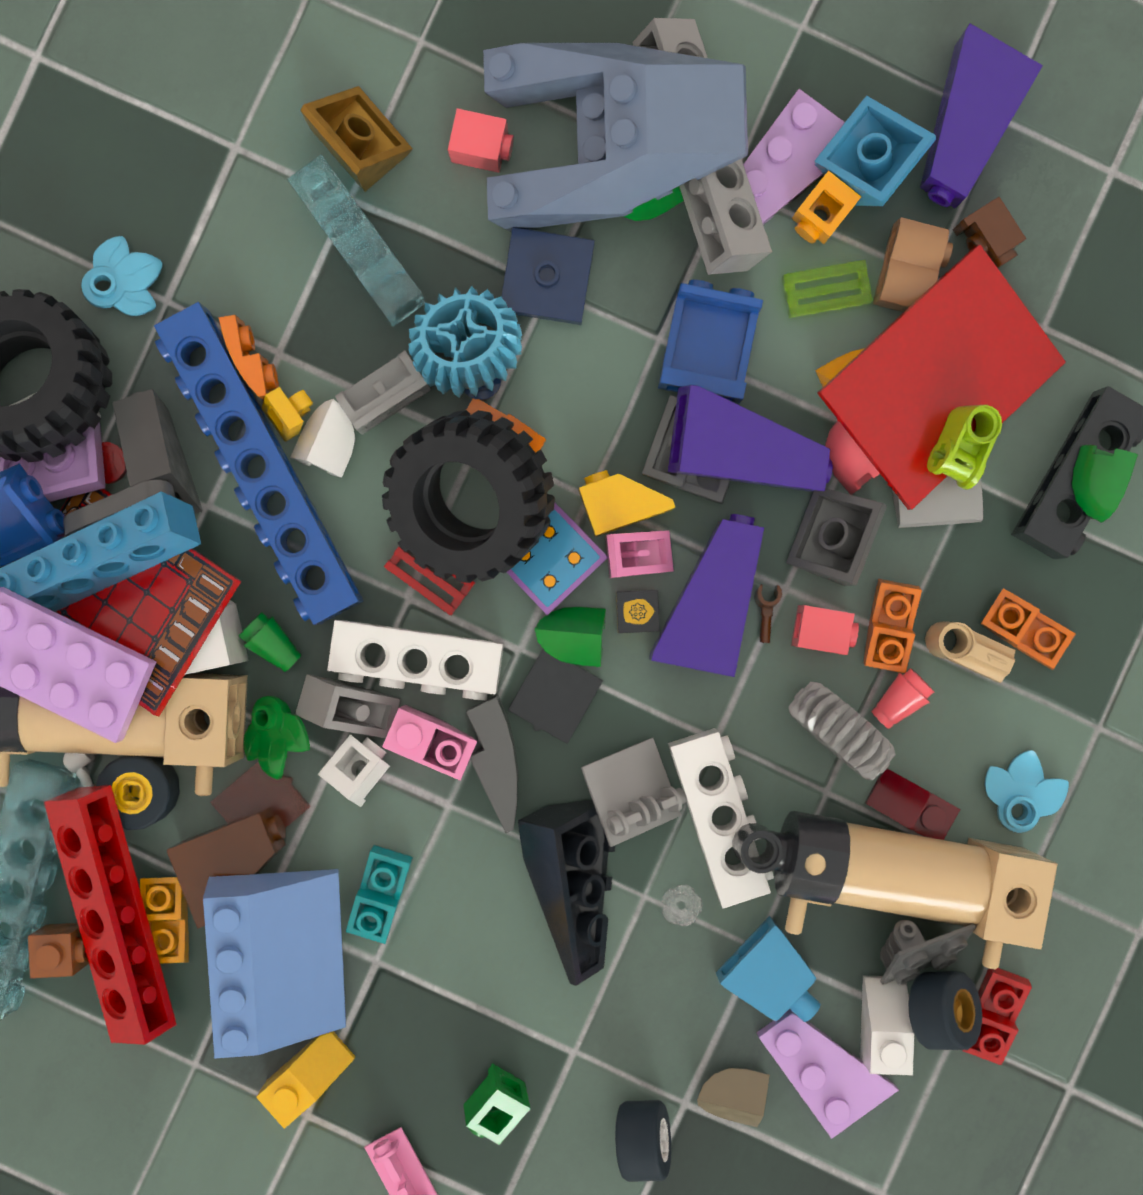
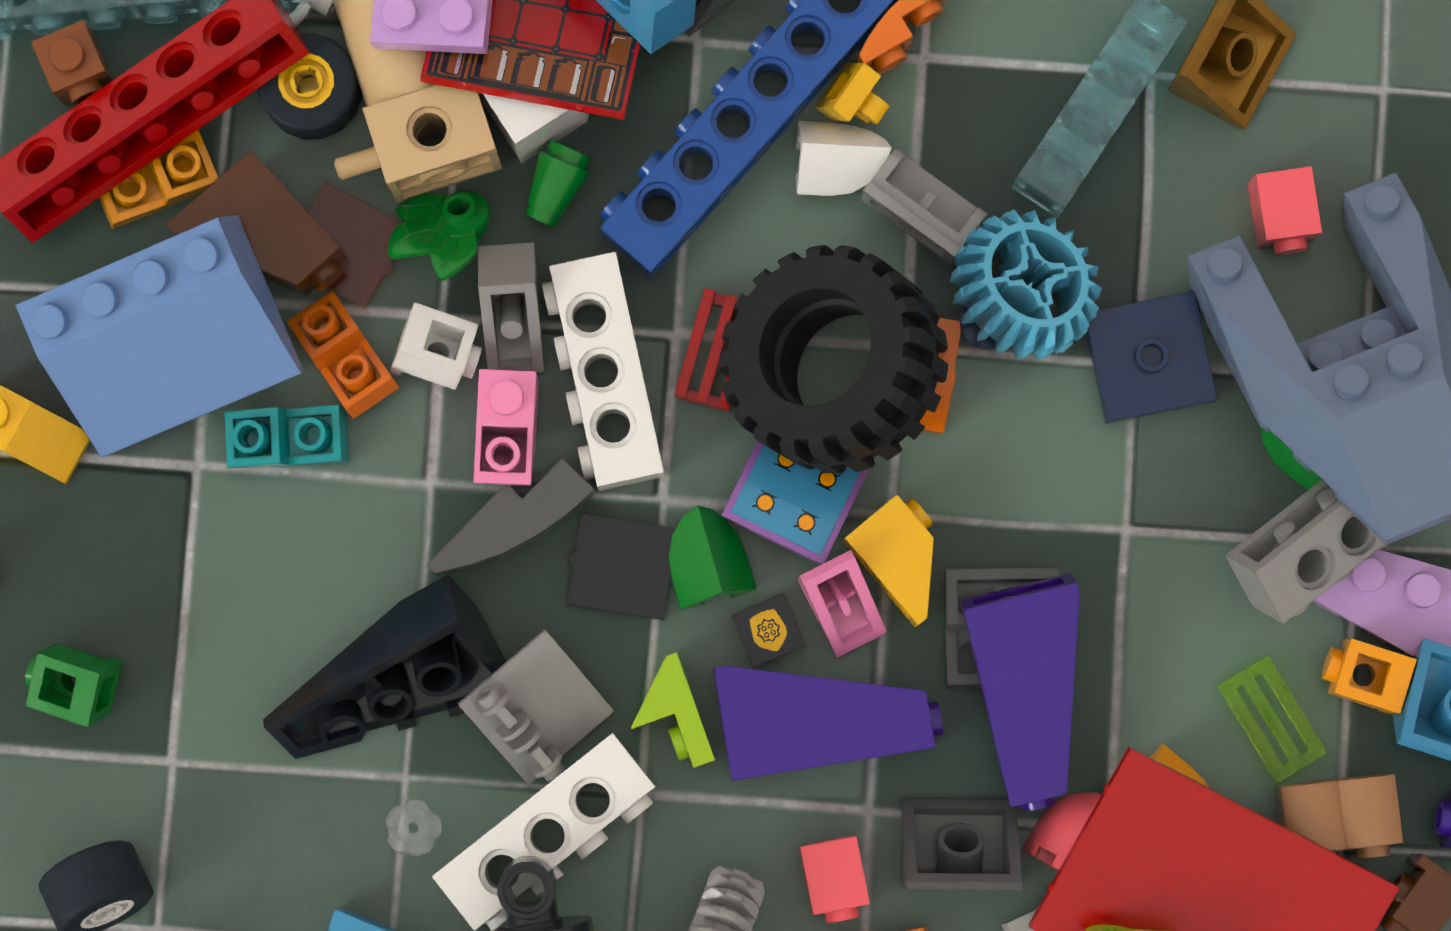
camera: 70 degrees right, 5 degrees down
blue panel [658,280,763,405] -> none
reddish brown hand [754,584,782,643] -> none
none -> orange slope [287,290,399,419]
none -> lime slope [631,652,715,768]

